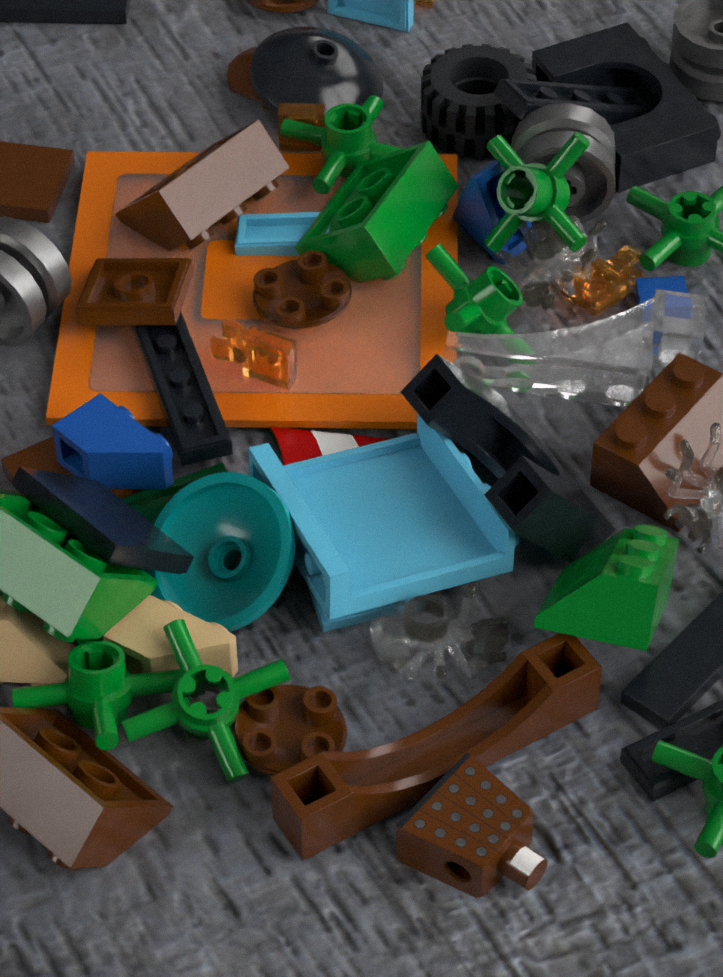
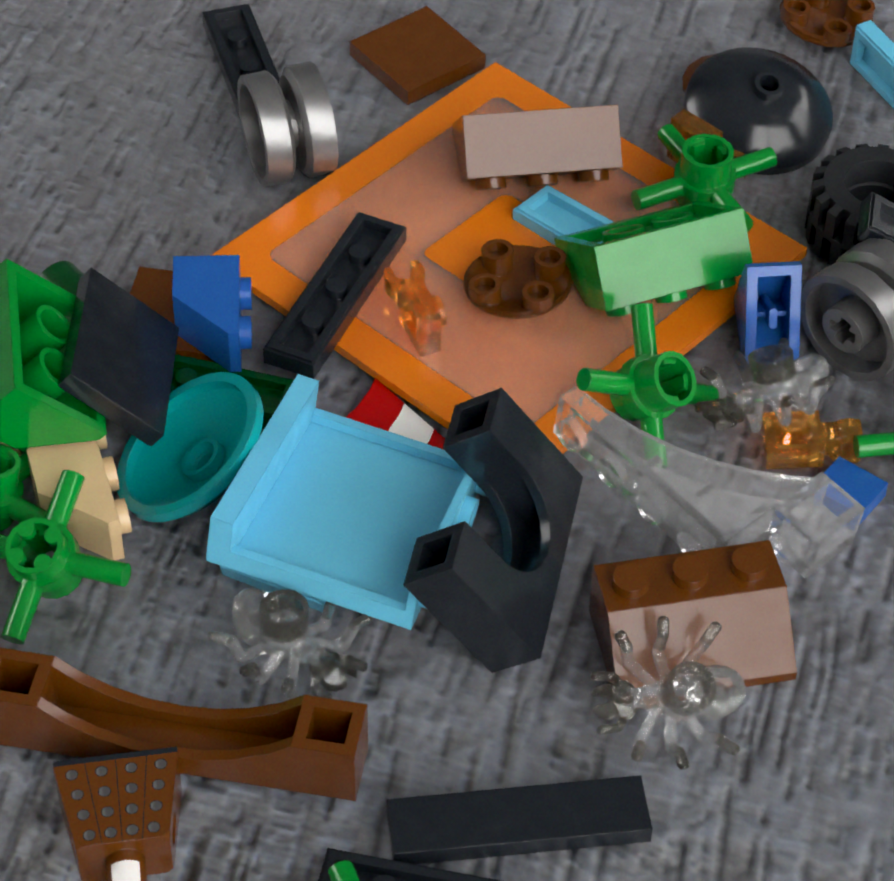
camera: 40 degrees right, 0 degrees up
reddish brown tile [75,258,194,325] -> none
reddish brown dish [232,684,347,776] -> none
green bar [484,132,590,253] -> none
green slope [533,525,679,651] -> none

